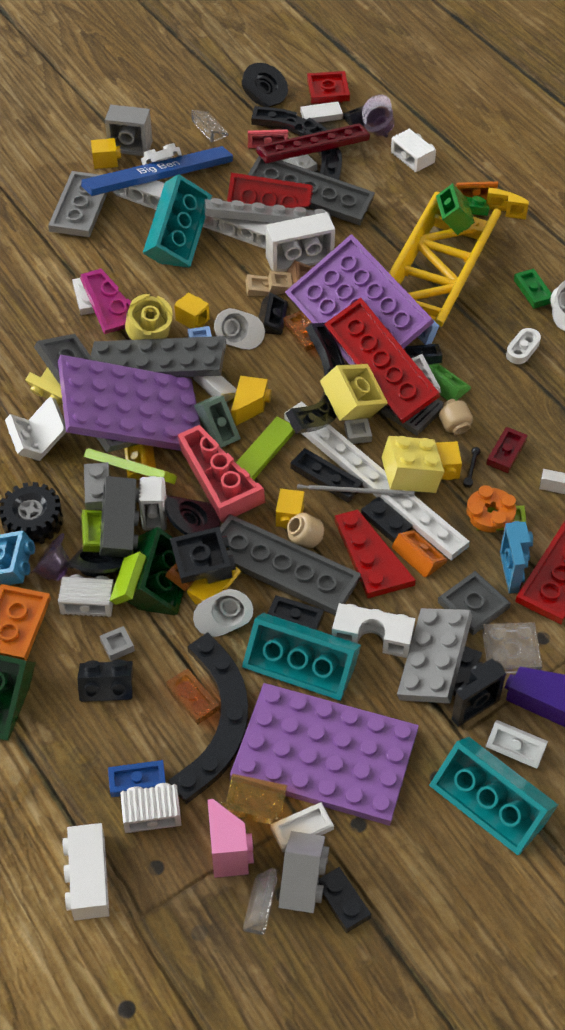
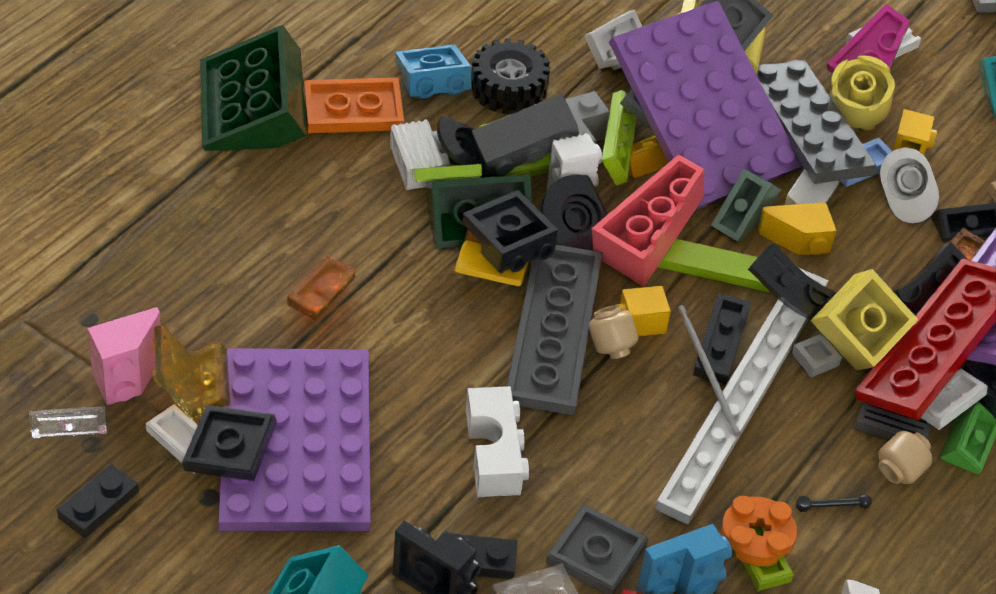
camera: 65 degrees right, 5 degrees down
piece [30,533,70,581] -> none
white brick [63,823,109,921] -> none
black bracket [77,659,133,702] -> none
light grey plate [100,626,135,661] -> none
blue plate [108,760,166,797] -> none
white brick [121,783,182,833] -> none
black plate [168,632,248,804] -> none
white piece [193,589,253,637] -> none
teal slope [242,613,361,701] -> none
black plate [267,595,324,630] -> none
light grey brick [278,831,329,913] -> none
red wing [334,509,416,599] -> none
black plate [361,496,413,543] -> none
light yellow brick [381,436,444,493] -> none
orange slope [392,530,448,577] -> none
light grey plate [397,608,473,703] -> none
yellow brick [436,441,462,480] -> none
dark red plate [486,427,528,473] -> none
none -> black tile [182,405,277,481]

